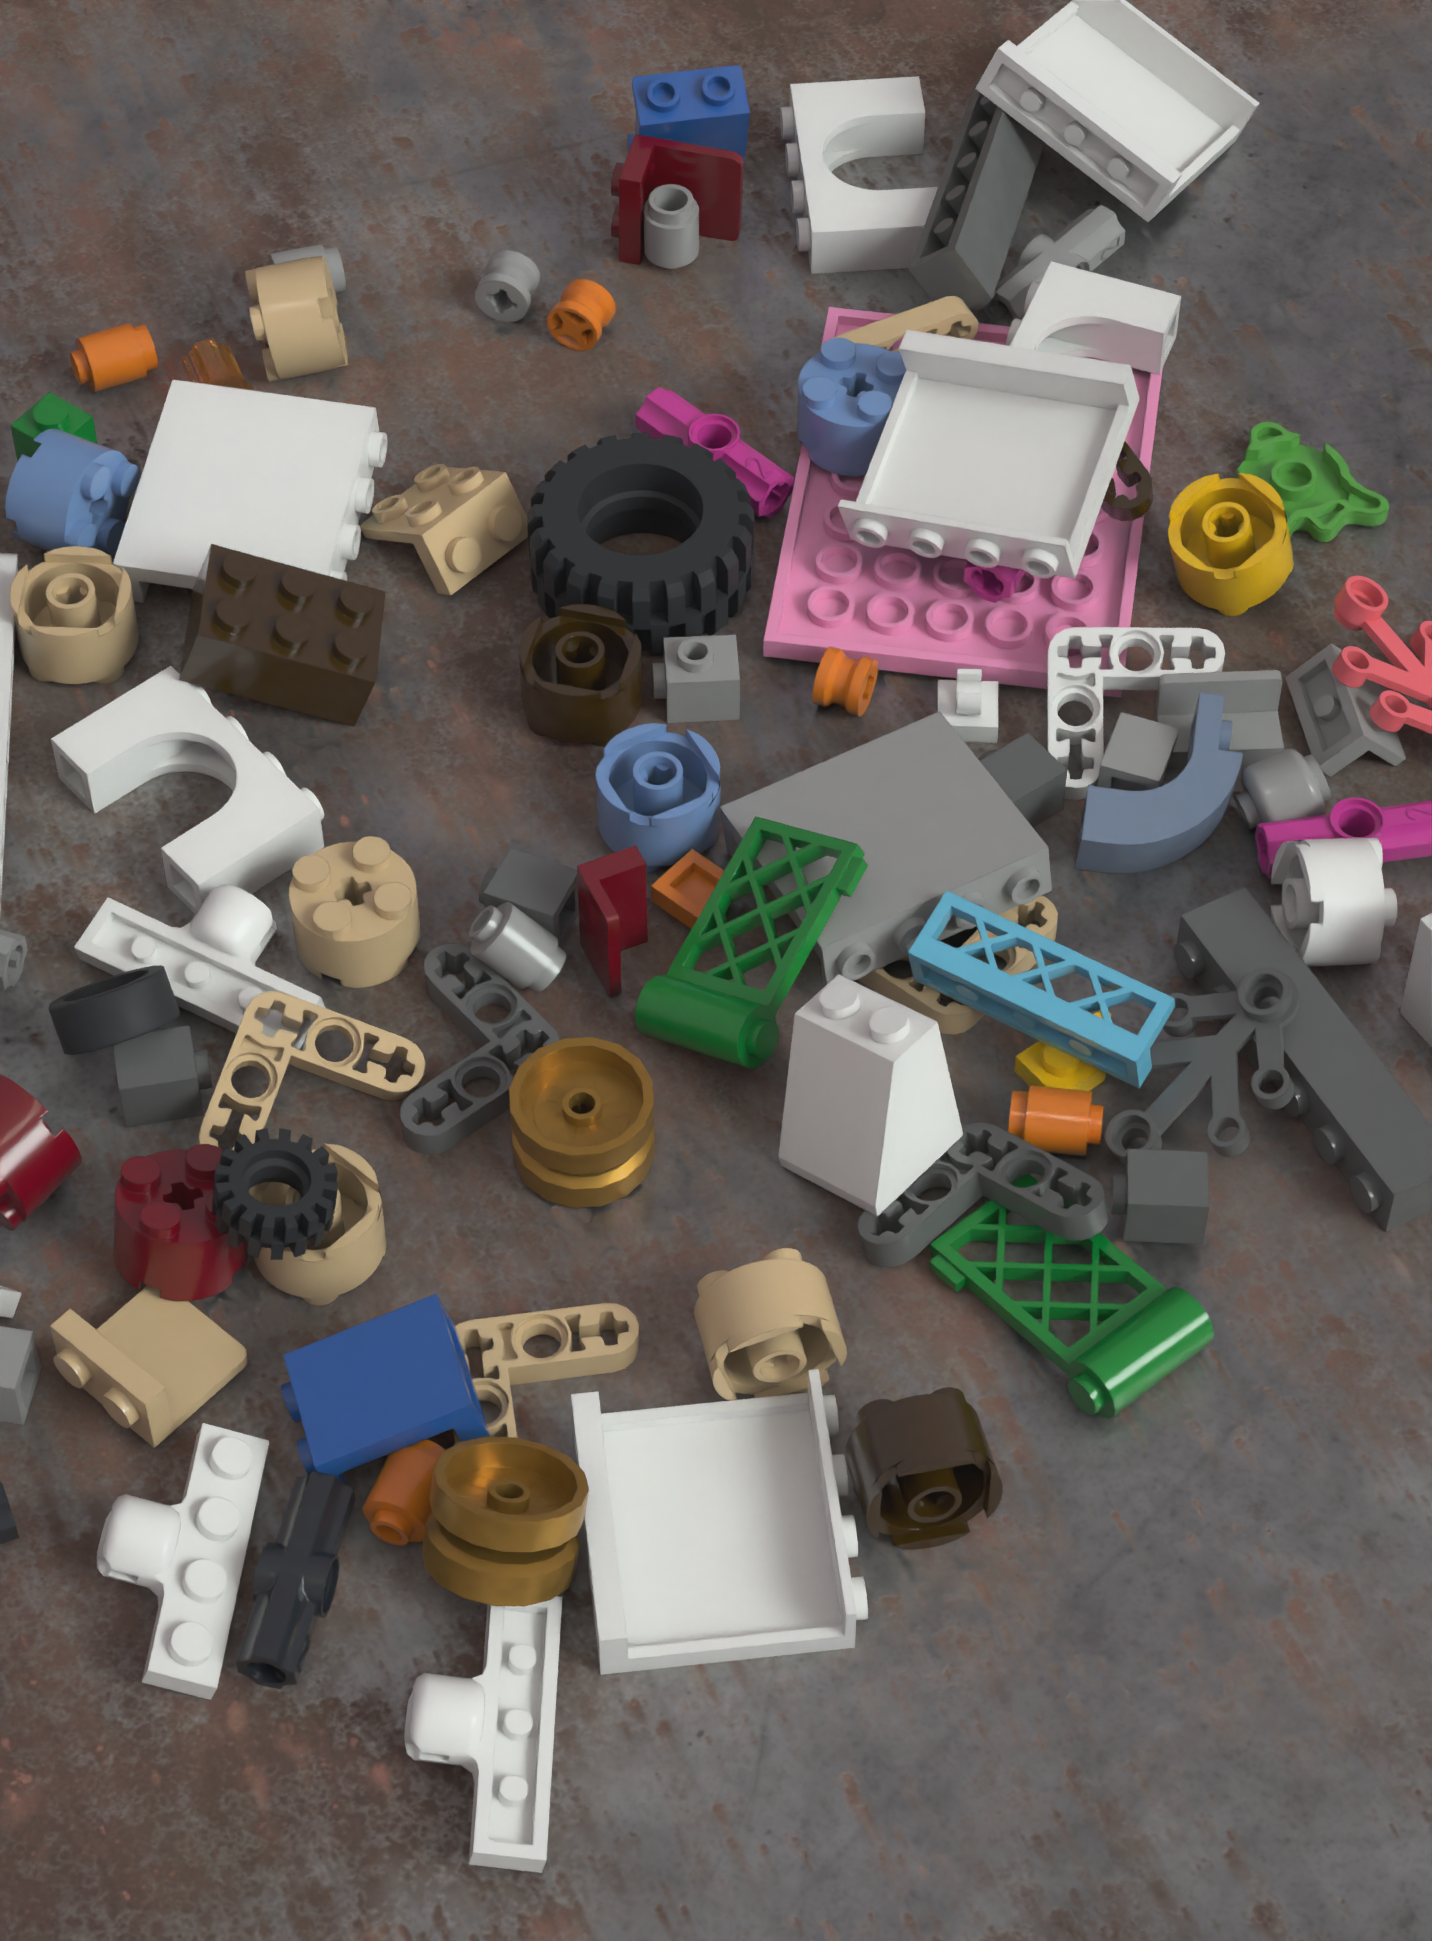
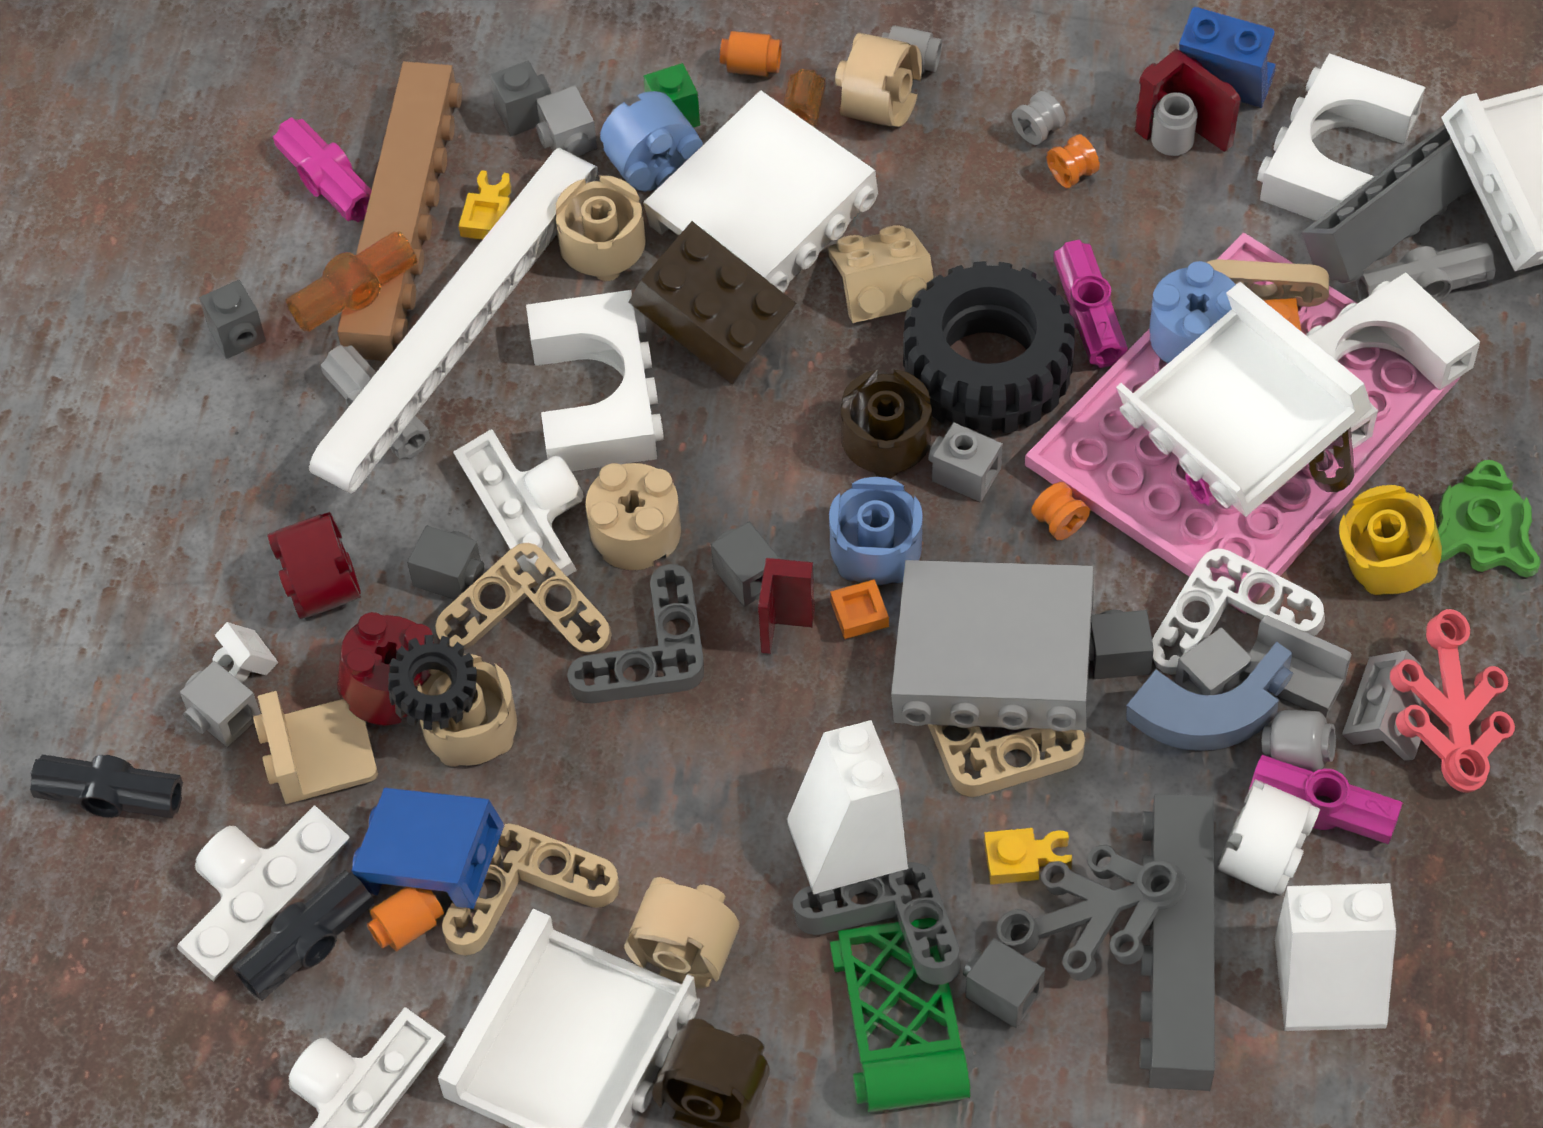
camera: 35 degrees right, 5 degrees up
black tyre [48,965,180,1055] -> none
pearl gold wheel [422,1437,589,1607] -> none
light grey brick [469,902,566,993] -> none
pearl gold wheel [509,1037,655,1208] -> none
green piece [635,816,868,1068] -> none
medium azure fence [908,890,1175,1089] -> none
white tile [937,669,998,743] -> none
orange brick [1008,1085,1104,1156] -> none

